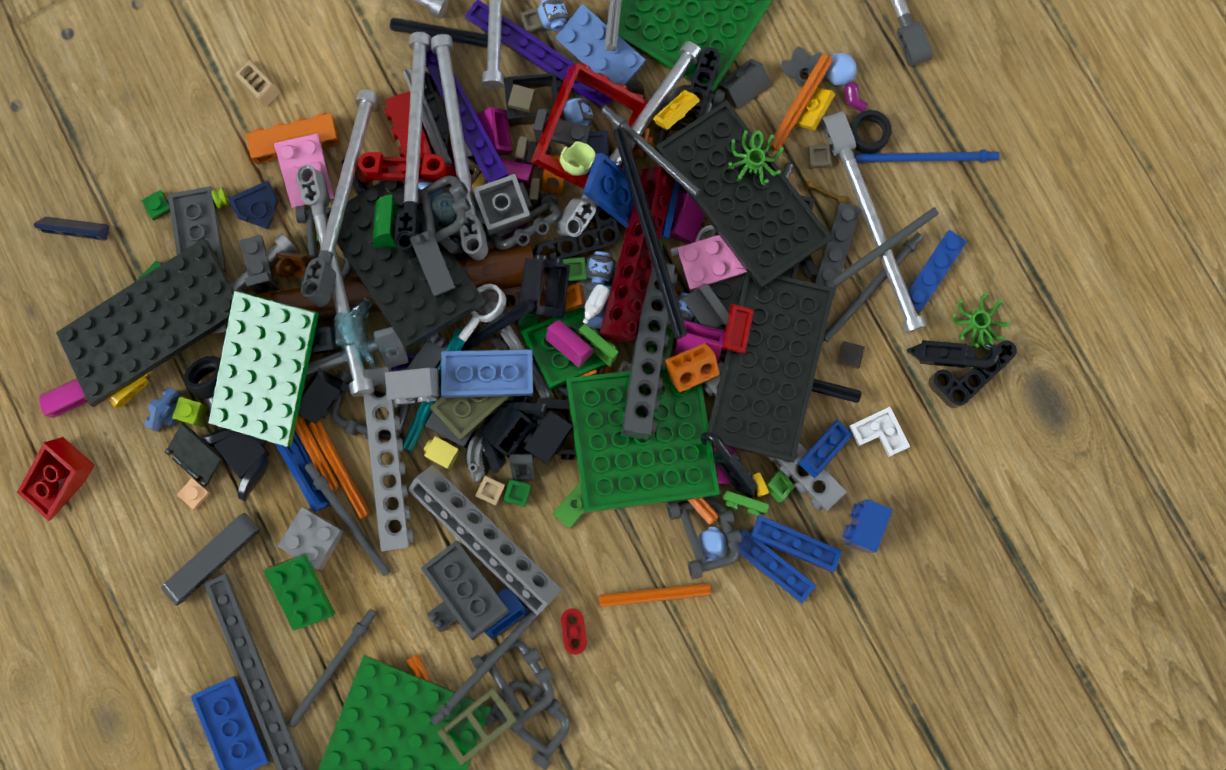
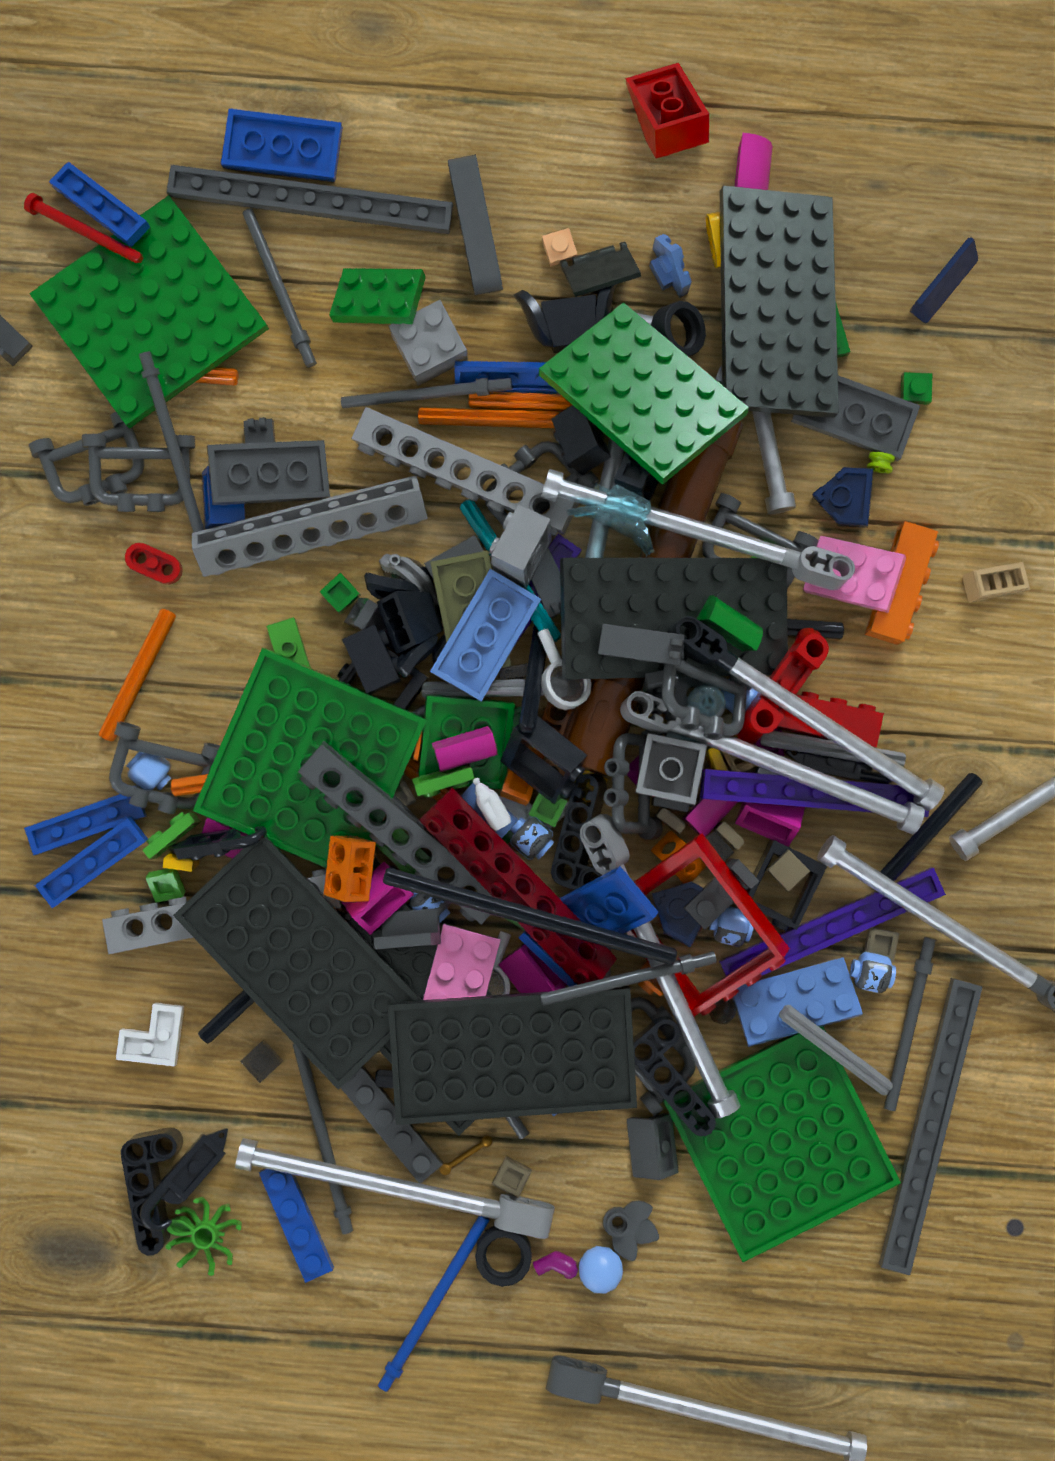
camera: 120 degrees right, 5 degrees up
lime brick [172,397,208,428] -> none
dark grey bracket [239,235,280,294] -> none
reddish brown hips [276,252,315,278] -> none
flat silver piece [301,89,379,307] -> none
light grey plate [374,327,409,368] -> none
light yellow brick [424,436,461,470] -> none
olive window [437,687,518,766] -> none
tan plate [475,476,506,506] -> none
yellowish green hair [559,141,596,176] -> none
yellow plate [653,90,700,130] -> none
red tile [722,304,754,354] -> none
bright green animal [728,130,784,186] -> none
orange axle [770,54,833,151] -> none
yellow plate [796,88,835,131] -> none
blue tile [798,420,853,479] -> none
dark grey bar [823,207,939,288] -> none
blue brick [842,499,893,553] -> none

